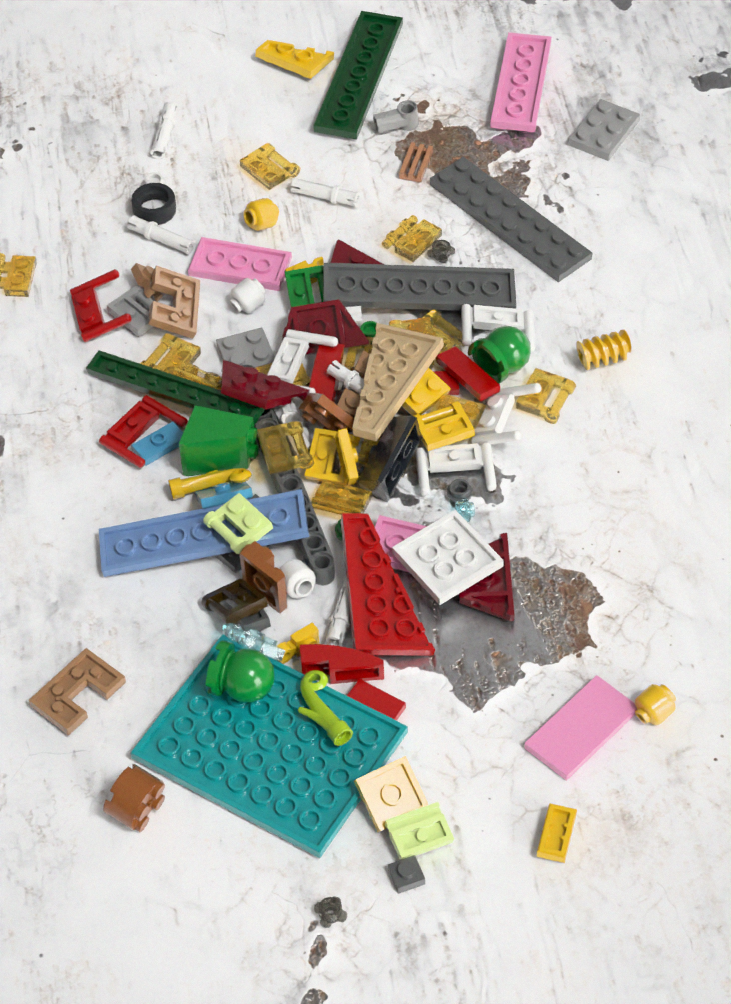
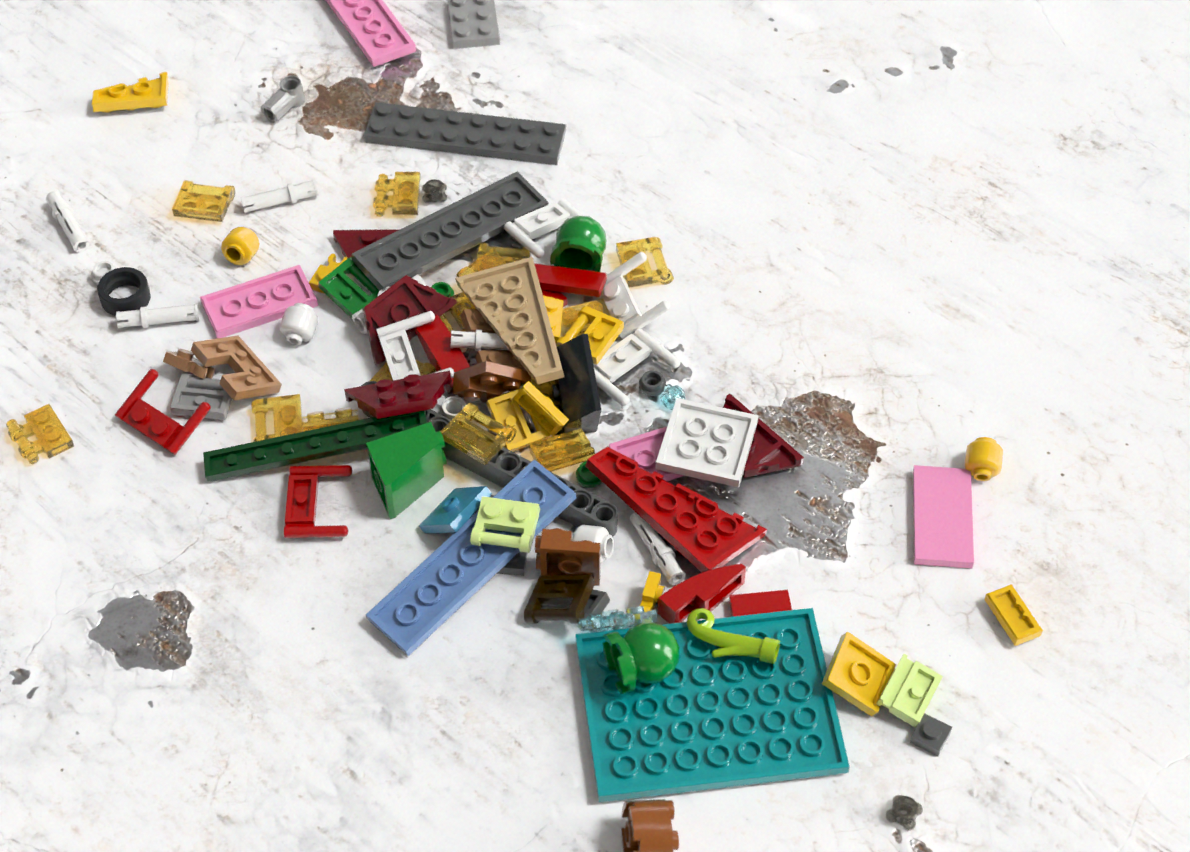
camera: 40 degrees left, 0 degrees up
medium nougat plate [29,648,126,736] -> none
dark azure plate [131,421,183,466] -> none
yellow plant [168,468,252,500] -> none
light grey plate [216,327,275,372] -> none
dark green plate [313,11,403,140] -> none
nougat tile [399,142,433,182] -> none
yellow piece [576,329,632,370] -> none

